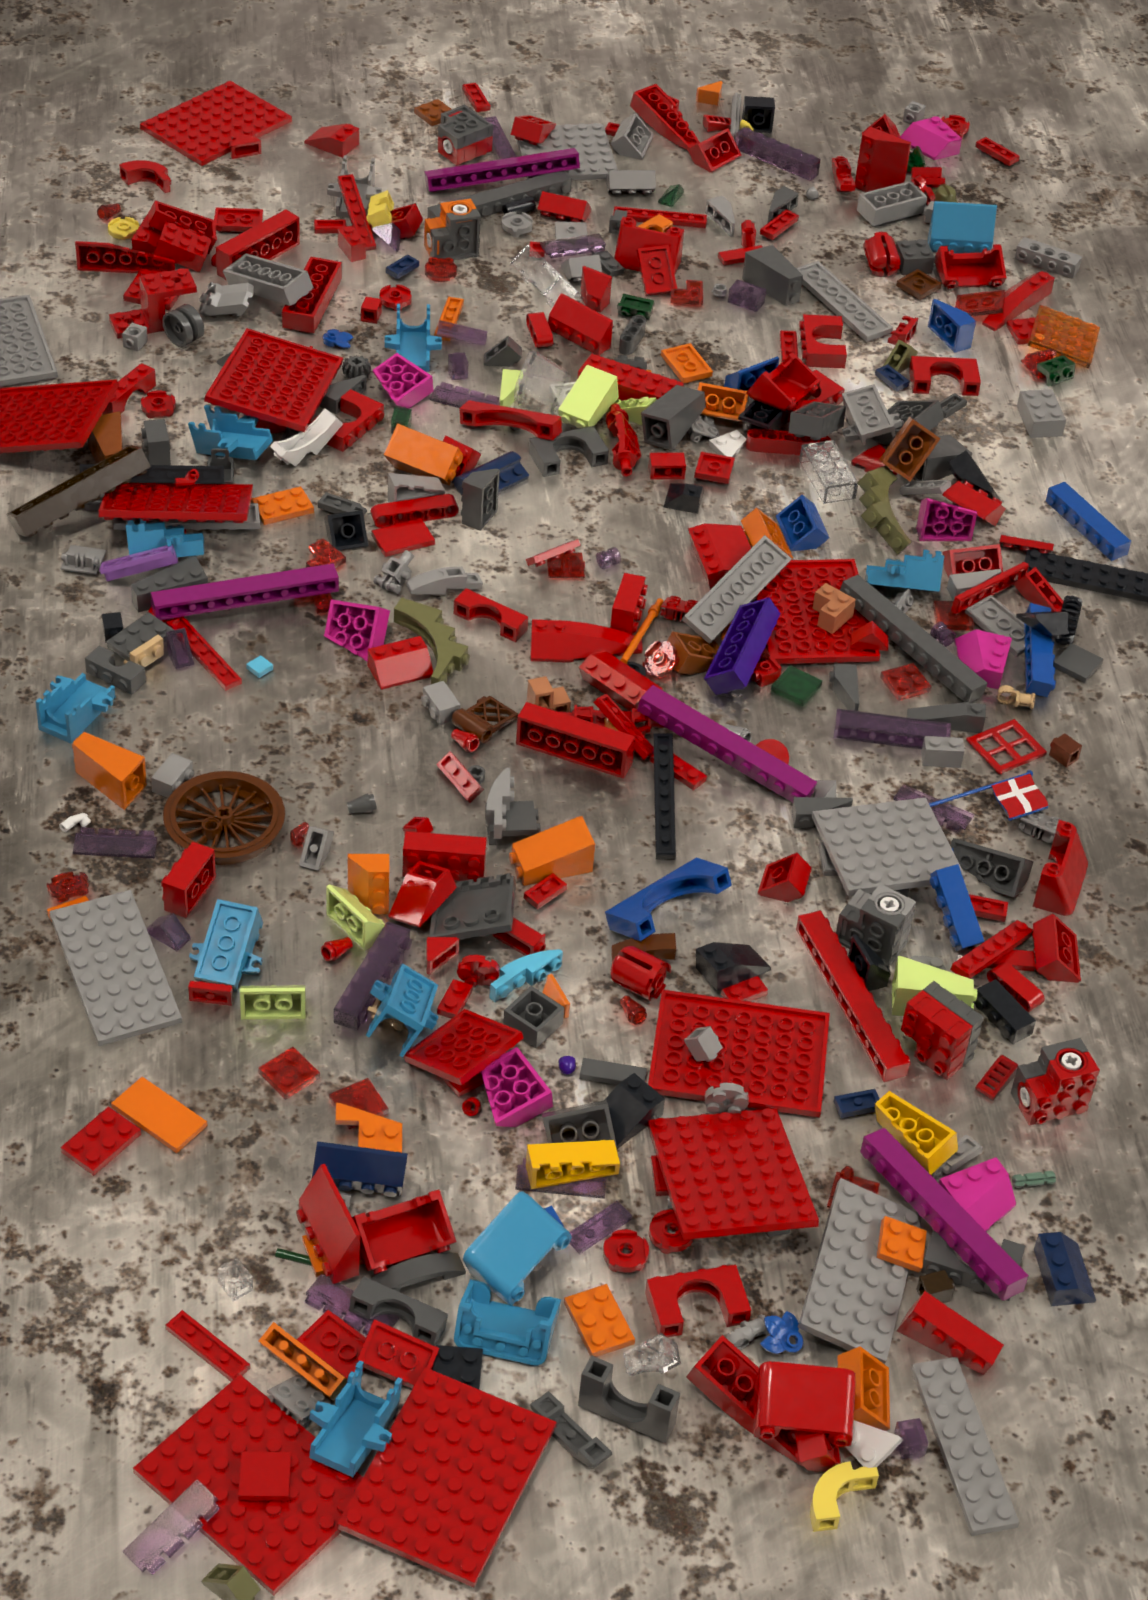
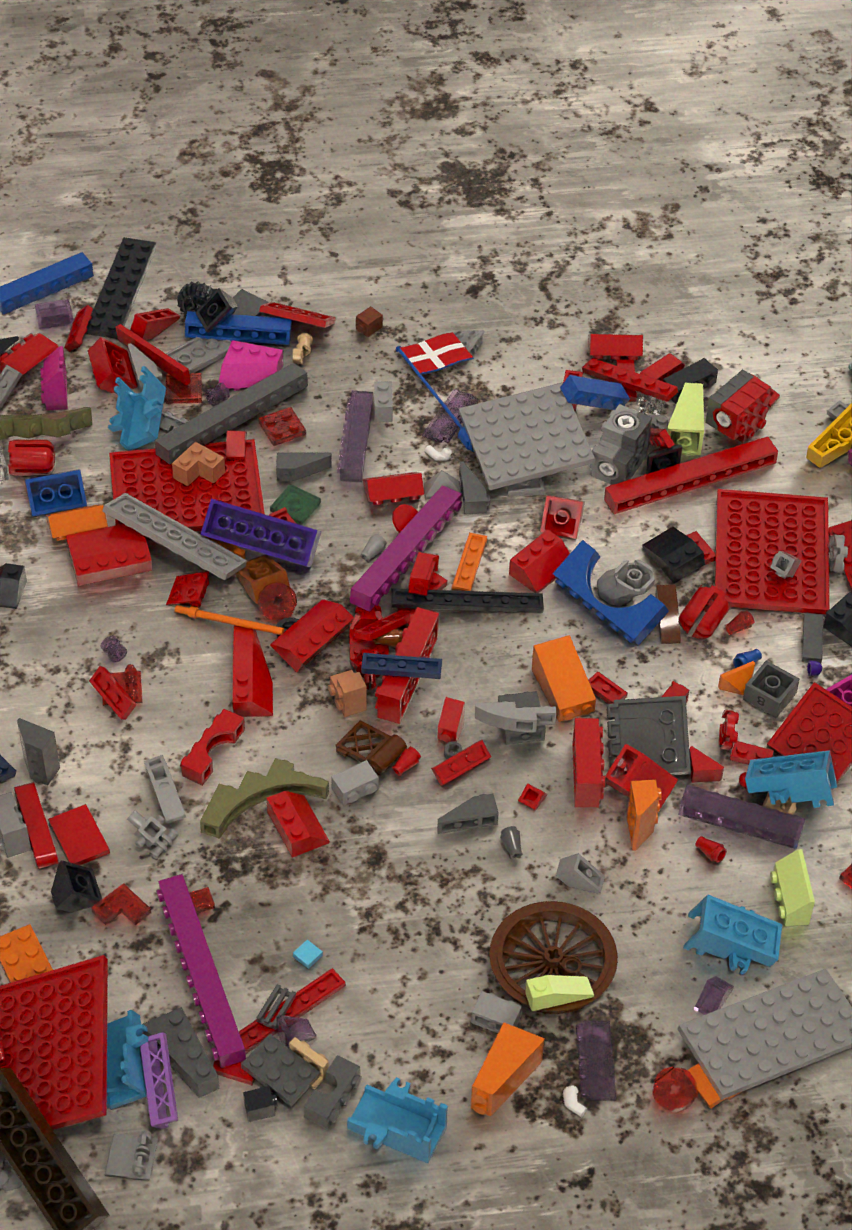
camera: 90 degrees left, 5 degrees up
red brick [161,841,216,918] -> none
red plate [188,981,233,1006] -> none
clear red arm [290,822,309,846] -> none
dark grey hinge [318,492,367,515] -> none
dark pink wedge [324,599,390,661] -> none
yellowish green slope [326,884,385,951] -> none
medium azure slope [489,949,563,1003] -> none
red brick [610,573,648,635] -> none
dark blue plate [833,1089,880,1118] -> none
dark grey wedge [906,702,986,733] -> none
dark grey wedge [951,838,1033,897] -> none
red window [966,719,1047,774] -> none
red piece [1011,1038,1100,1126] -> none
red windscreen [1032,820,1088,916] -> none
none -> red cylinder [8,439,55,476]
none -> clear purple brick [35,299,73,329]
none -> dark grey tile [256,984,296,1030]
none -> red tile [259,302,336,328]
none -> dark blue plate [361,653,442,679]
none -> red slope [363,472,424,505]
none -> red window [408,552,439,596]
none -> white arm [425,445,452,461]
none -> red slope [437,697,465,742]
none -> dark grey slope [437,793,499,834]
none -> orange tile [451,532,487,591]
none -> red slope [509,529,570,593]
none -> yellowish green slope [525,975,594,1012]
none -> light grey brick [597,560,655,607]
none -> red plate [649,428,675,448]
none -> blue cone [733,649,762,668]

